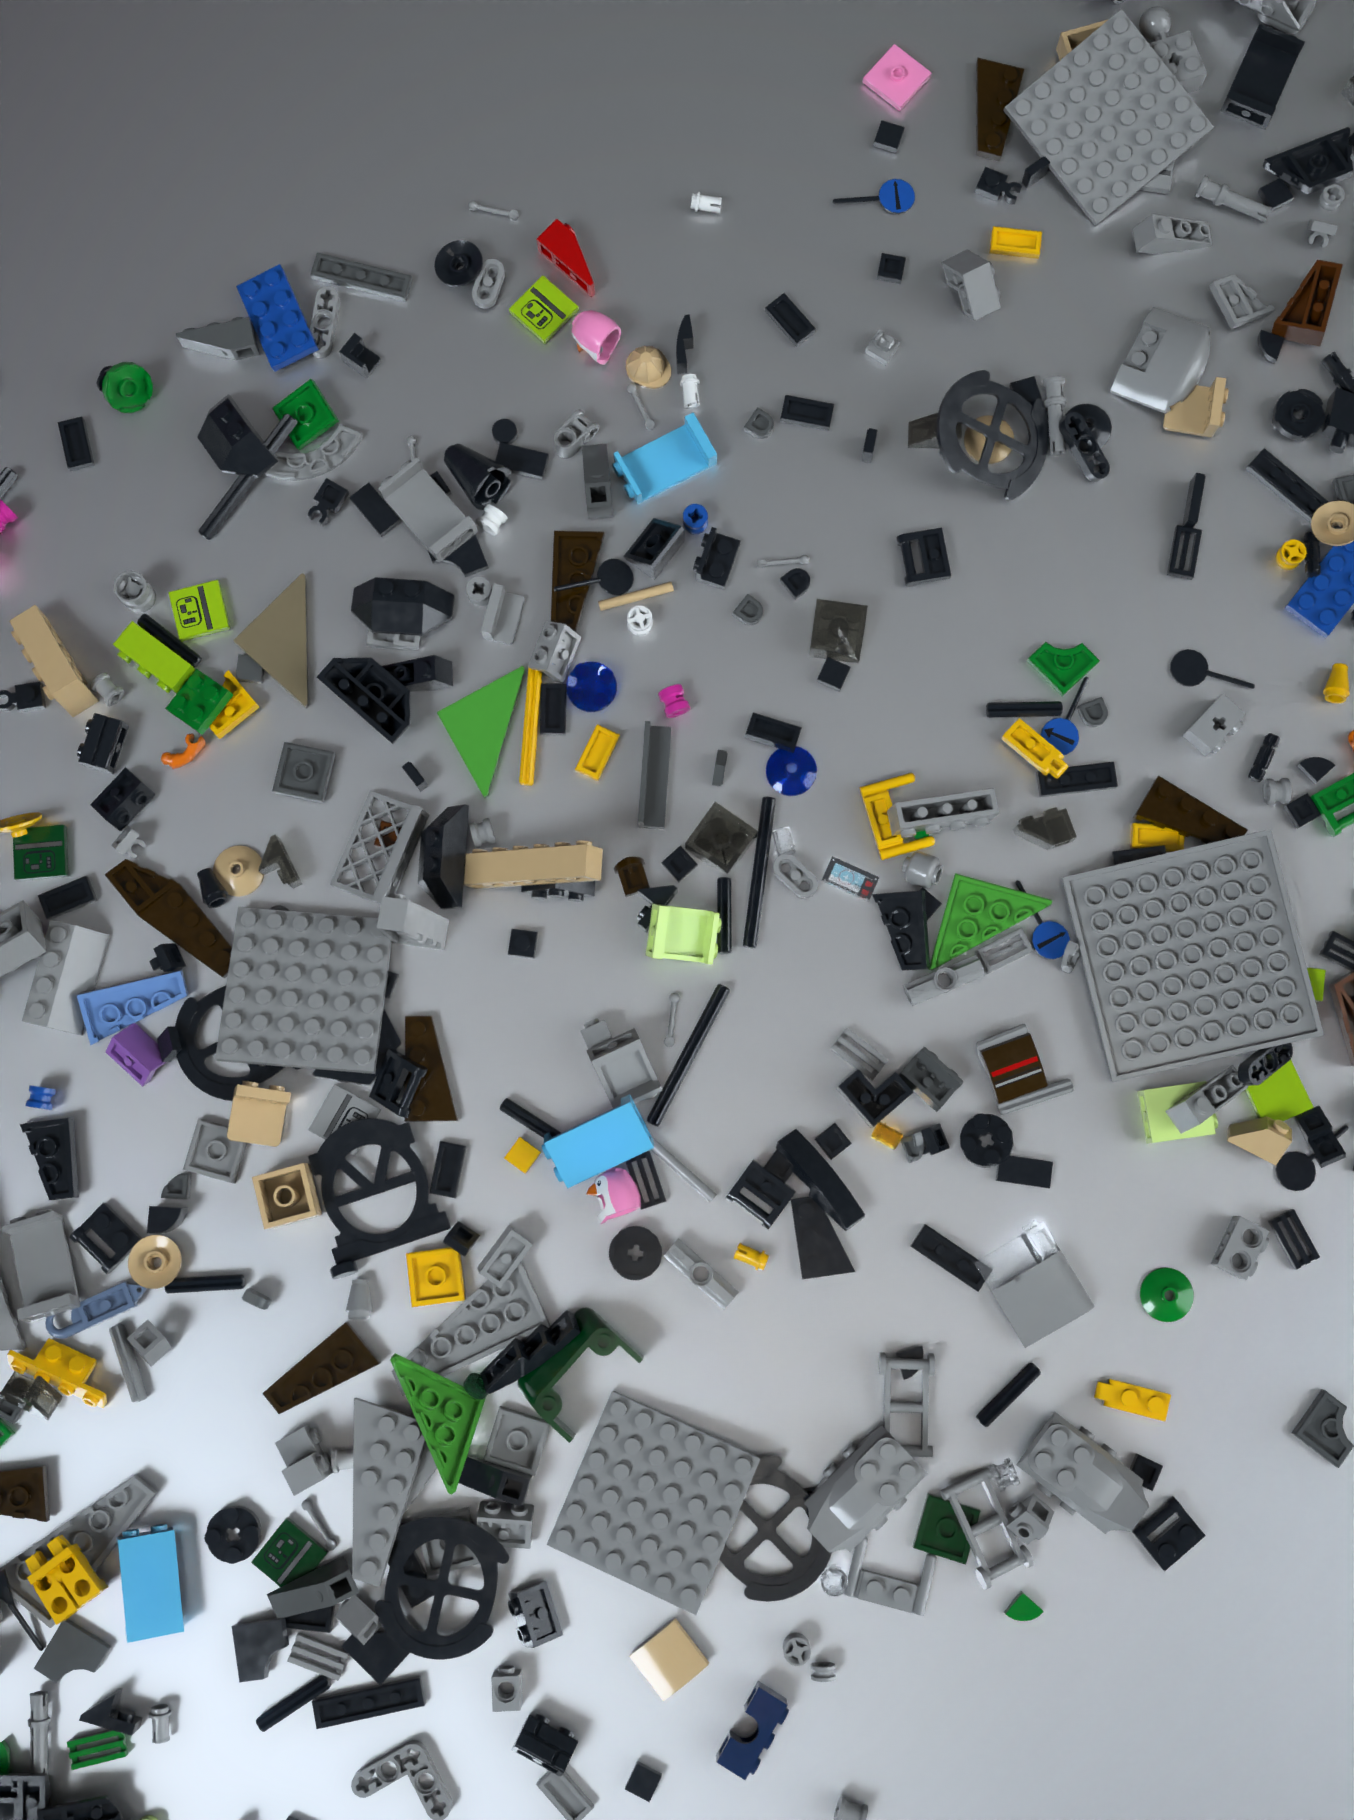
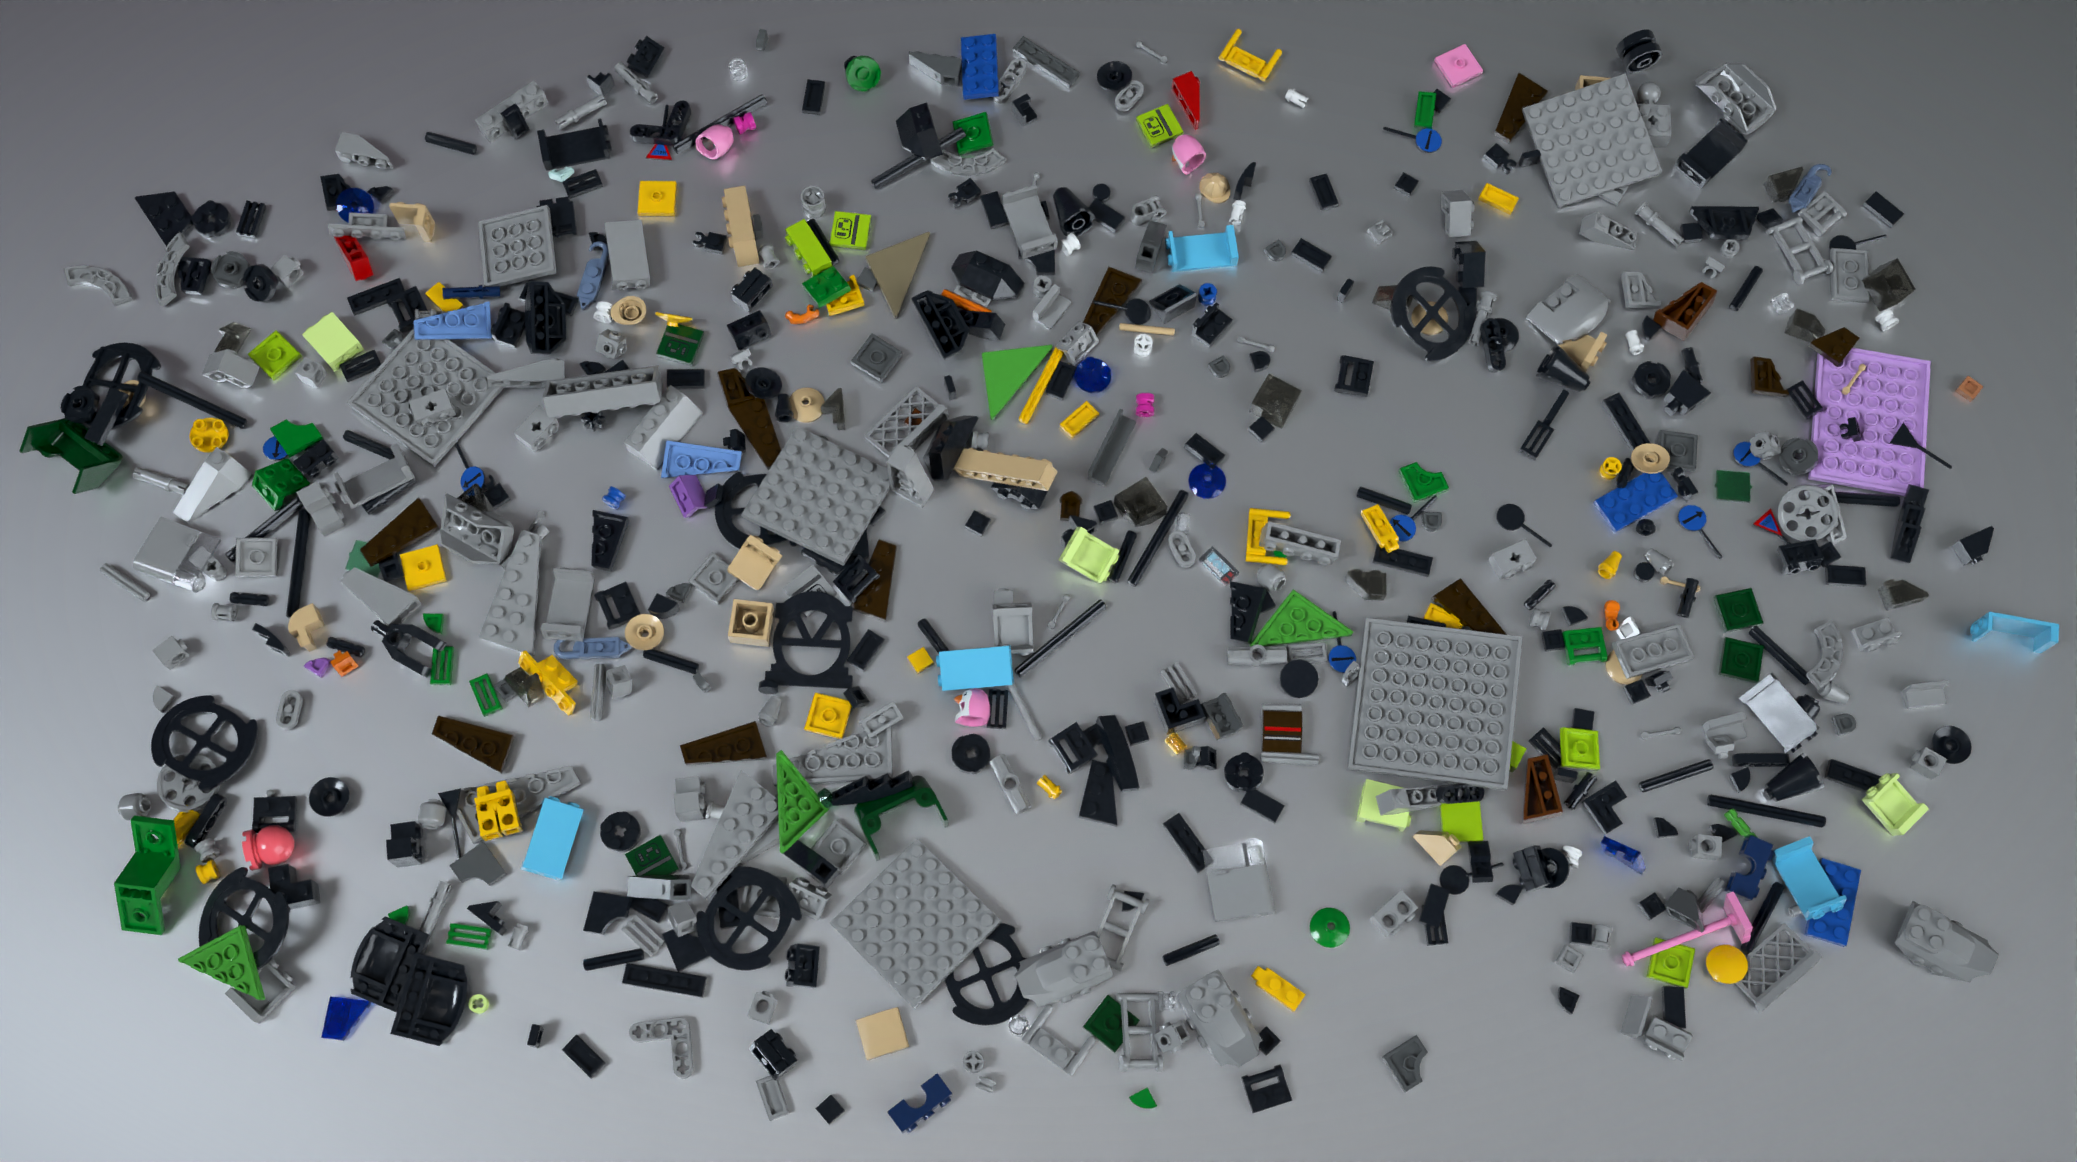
camera: 15 degrees right, 10 degrees down
none -> black dish [745,367,782,399]
none -> dark grey tile [753,214,763,240]
none -> orange axle [941,289,992,312]
none -> yellow plate [1219,29,1282,81]
none -> black tile [1279,659,1319,698]
none -> green tile [1414,91,1436,129]
none -> black tile [1418,883,1450,929]
none -> black brick [1452,241,1486,288]
none -> black cone [1536,345,1590,392]
none -> white pin [1625,330,1644,355]

